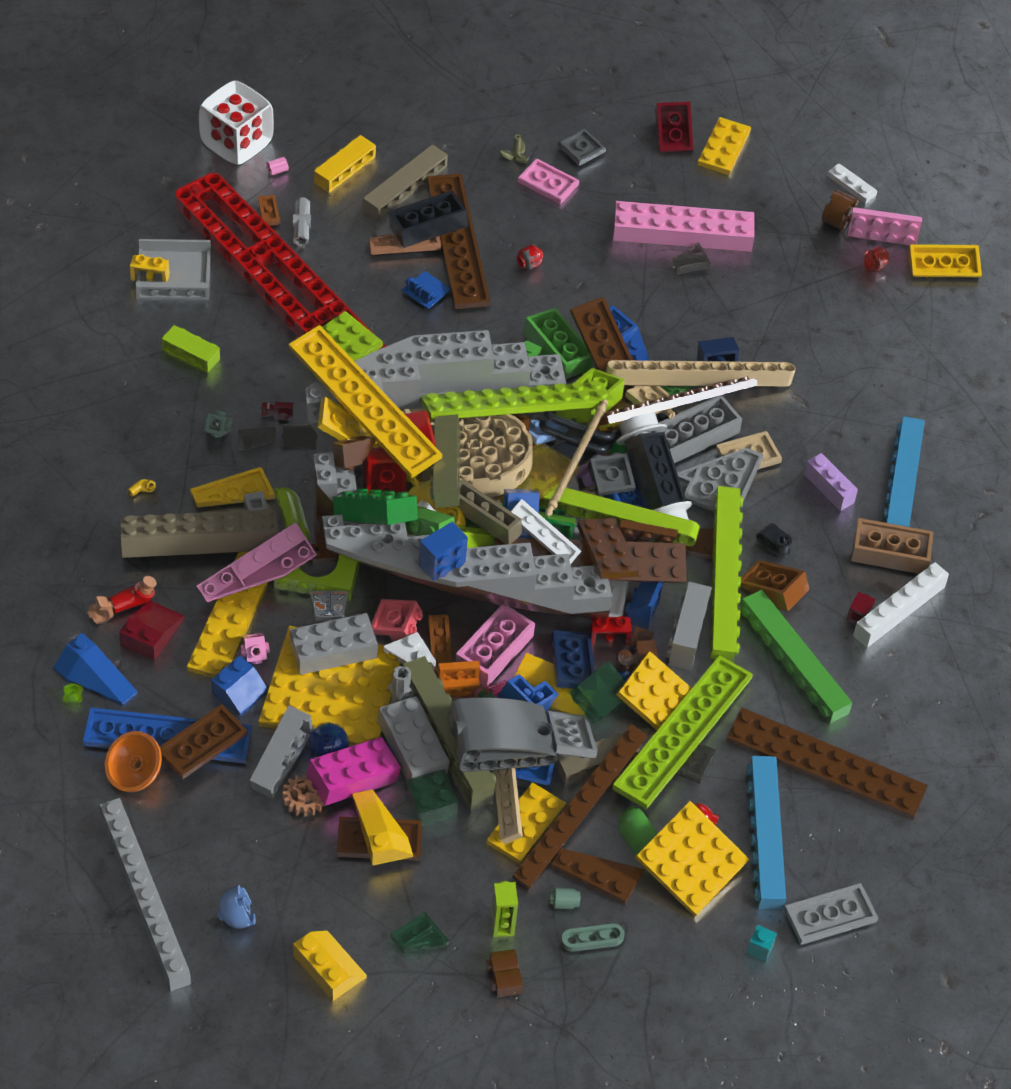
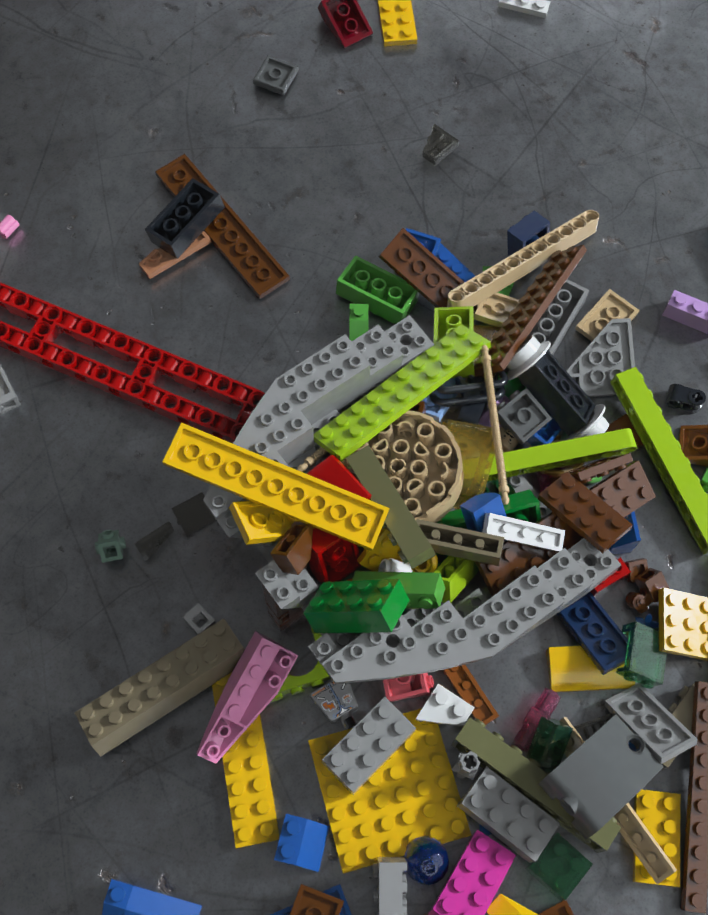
camera: 25 degrees left, 15 degrees up
piece [87,576,157,624] -> none
dark red slope [119,600,185,661] -> none
yellow arm [127,479,156,497] -> none
lime brick [161,325,220,373] -> none
yellow wing [190,467,275,508] -> none
bright pink brick [240,633,270,664] -> none
dark orange plate [258,195,280,226] -> none
dark red plate [261,401,294,420] -> none
lime brick [274,487,310,541] -> none
light grey piece [293,197,311,247] -> none
reddish brown plate [309,543,339,564] -> none
yellow brick [314,135,376,193] -> none
lime plate [322,311,383,361] -> none
dark tan brick [362,144,448,220] -> none
blue hinge [401,271,451,309] -> none
blue brick [419,521,468,581] -> none
orange slope [439,661,480,698] -> none
bright pink brick [456,605,535,687] -> none
blue brick [498,674,559,712] -> none
olive plant [500,134,528,163] -> none
red head [516,245,543,270] -> none
bright pink tile [517,158,579,204] -> none
bright pink brick [613,201,754,252] -> none
light grey brick [666,582,712,671] -> none
reddish brown brick [822,190,859,231] -> none
bright pink plate [847,207,922,245] -> none
clear red head [863,246,890,272] -> none
yellow slope [907,244,982,277] -> none

